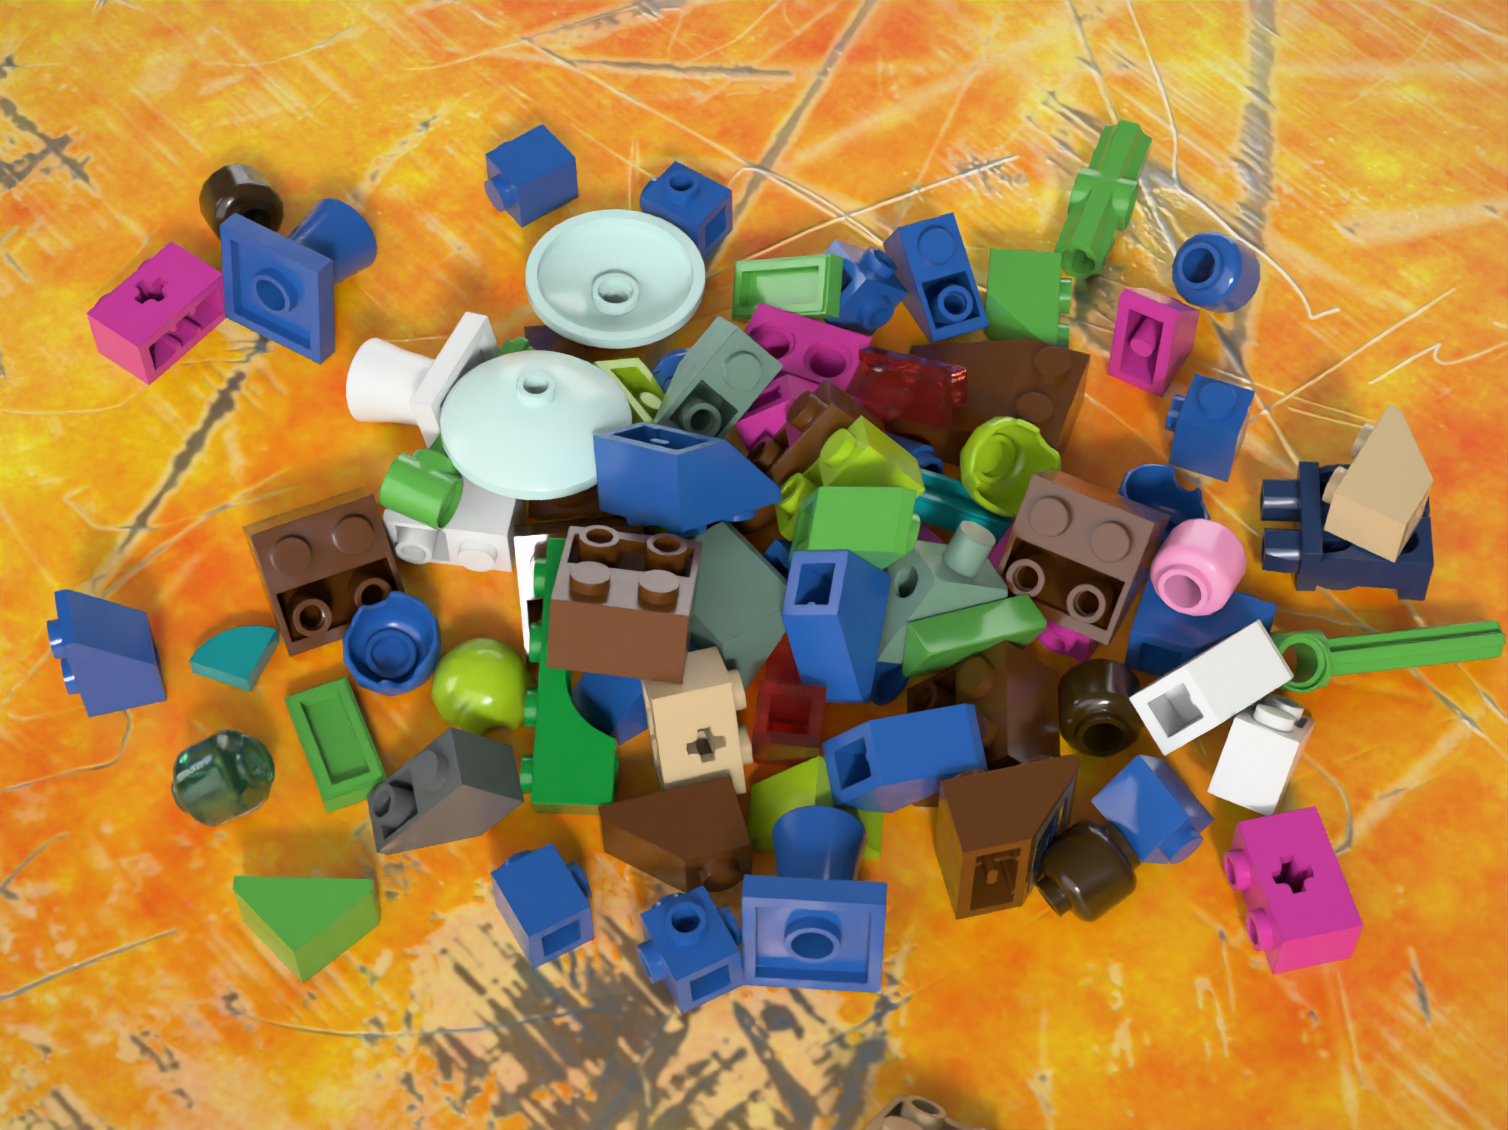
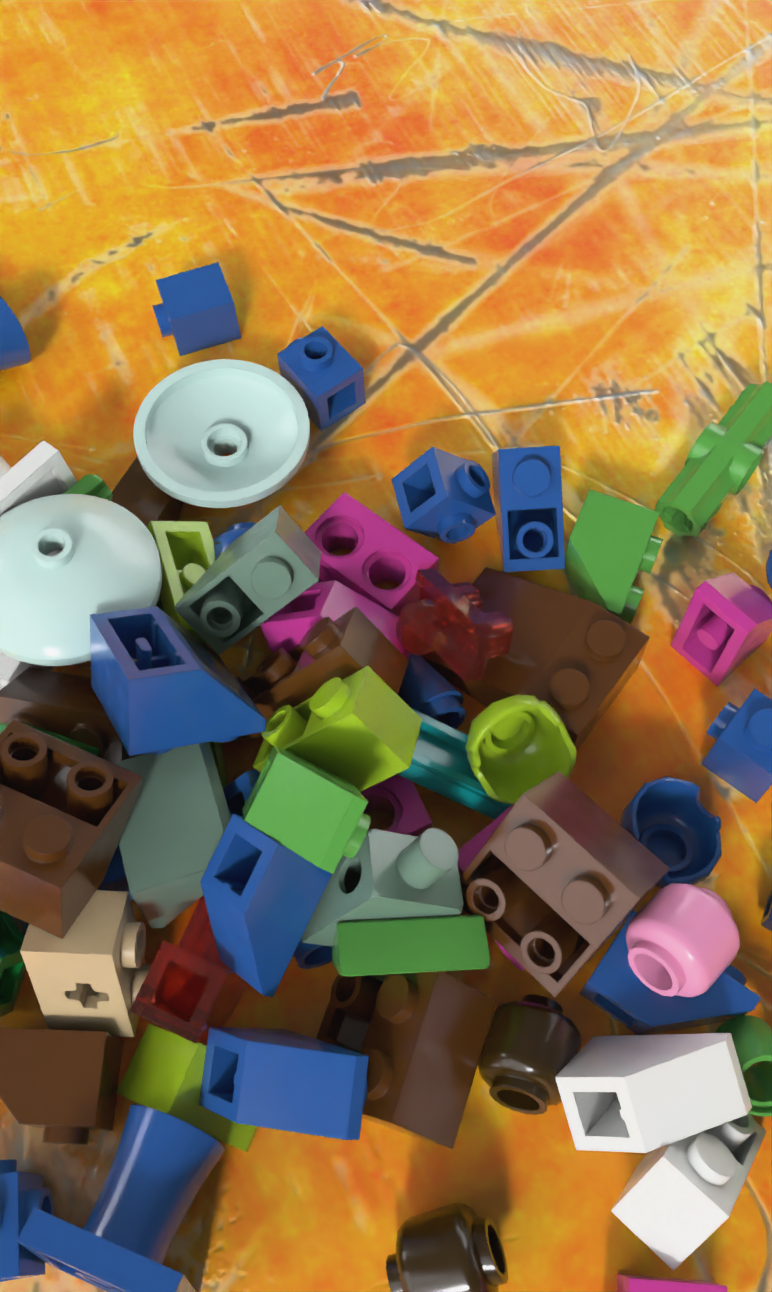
camera: 20 degrees right, 10 degrees up
bright green tile [731,254,843,324] -> none
reddish brown slope [934,753,1079,920] -> none
blue brick [1091,754,1215,865] -> none

